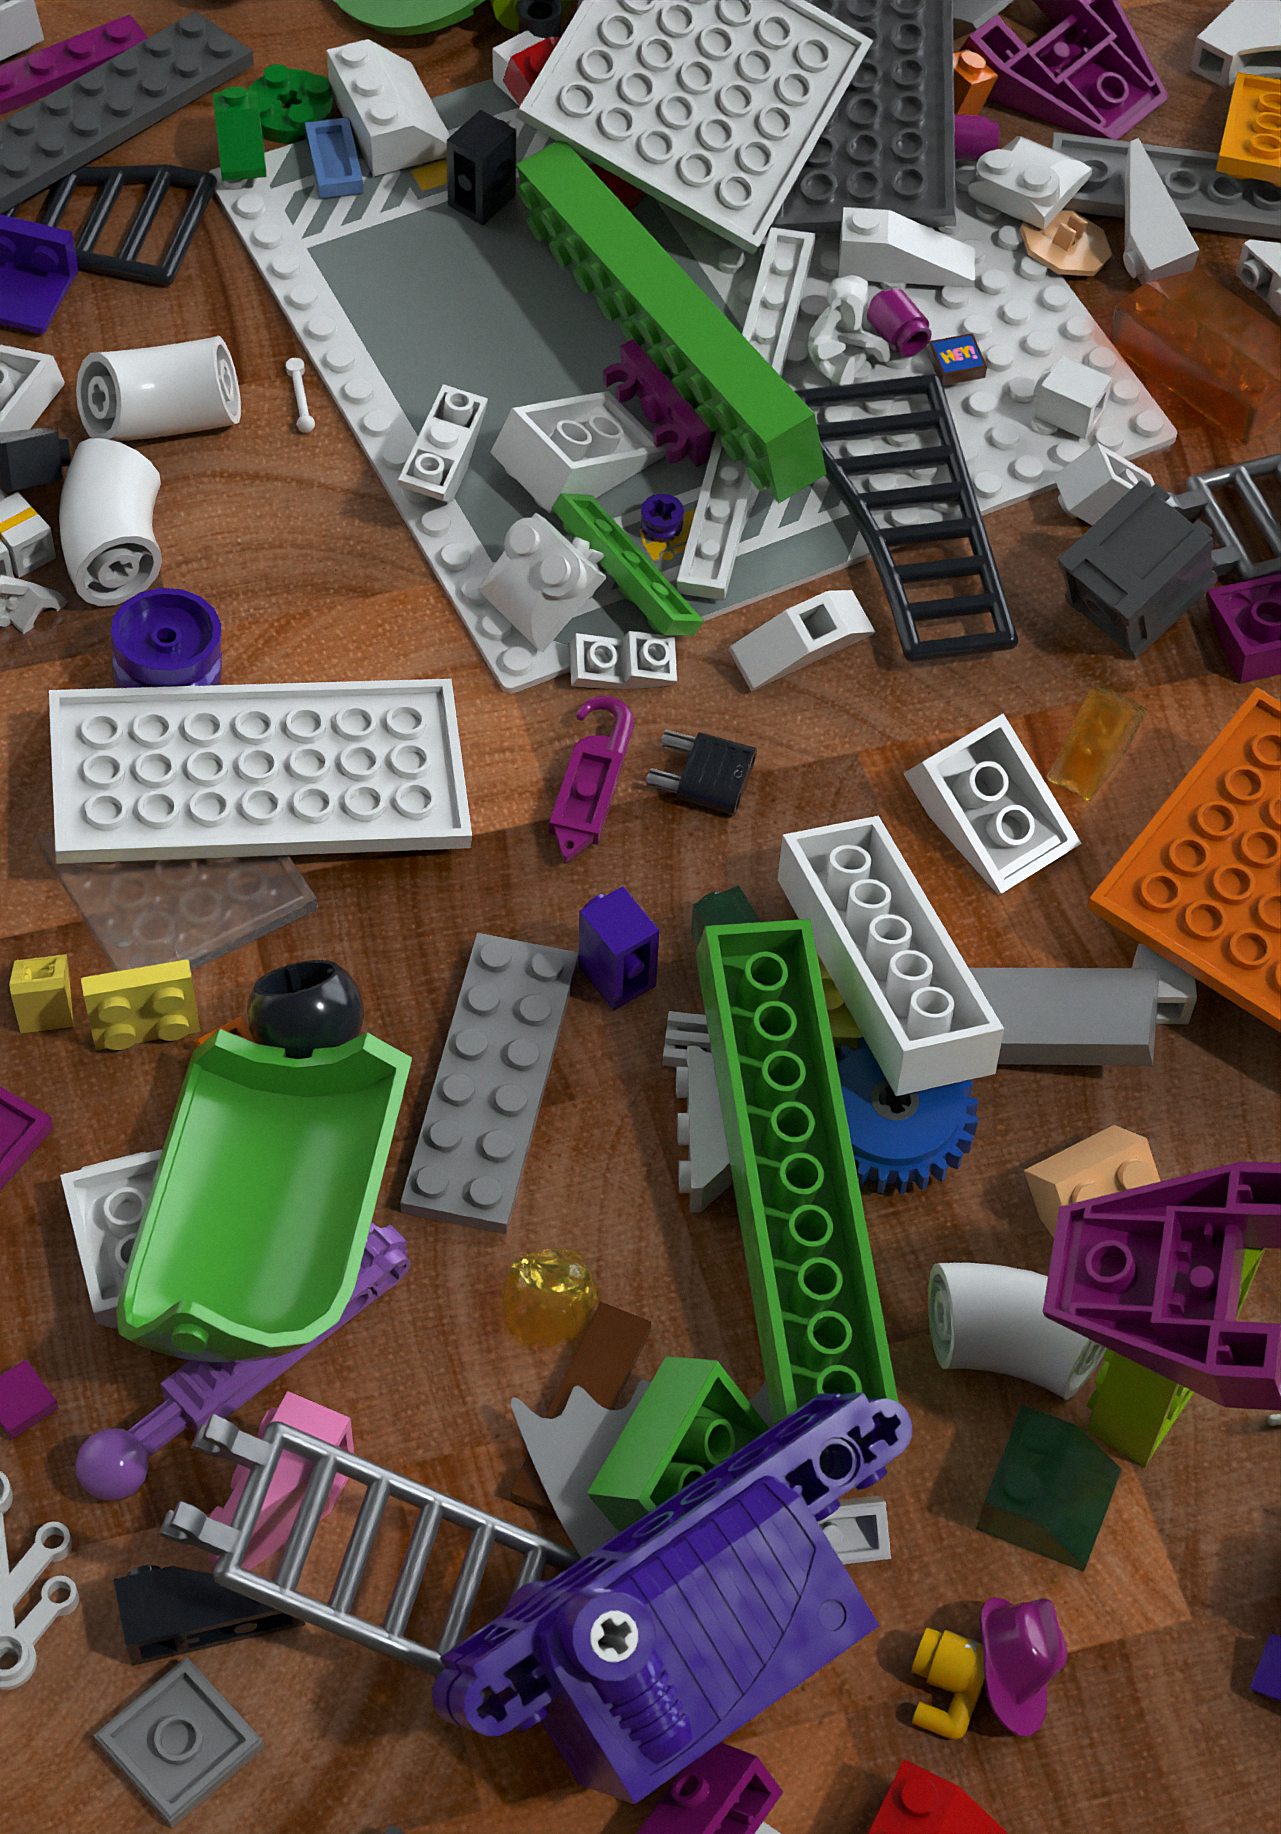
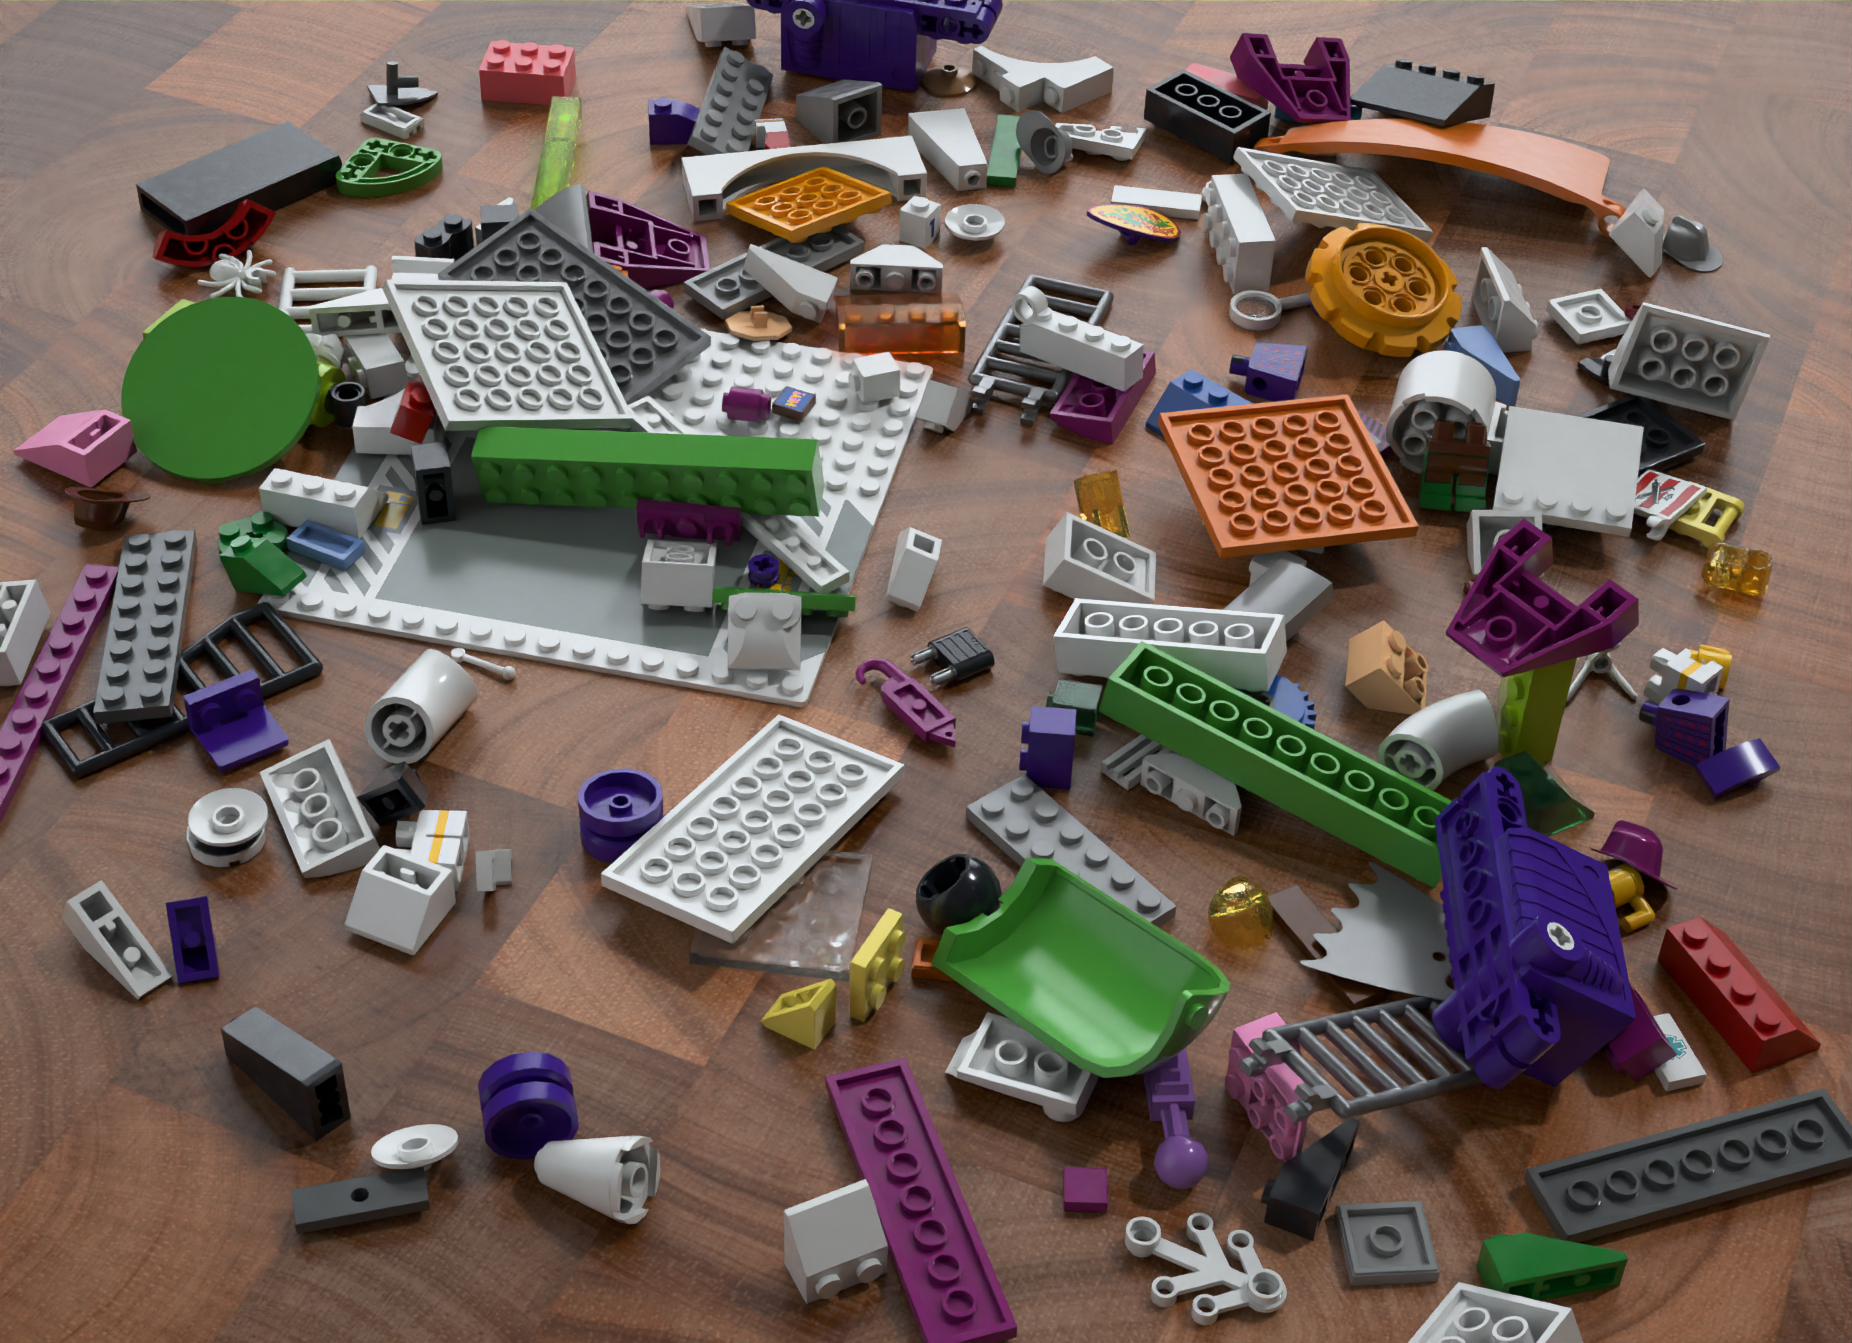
camera: 50 degrees left, 15 degrees down
white brick [59,438,162,606] -> none
white slope [397,384,488,502] -> none
white slope [569,631,677,689] -> none
bright green slope [587,1356,770,1531] -> none
black bar [794,374,1018,662] -> none
white animal [808,275,891,386] -> none
white slope [838,207,975,288] -> none
white slope [968,136,1092,230] -> none
dark grey container [1057,480,1217,660] -> none

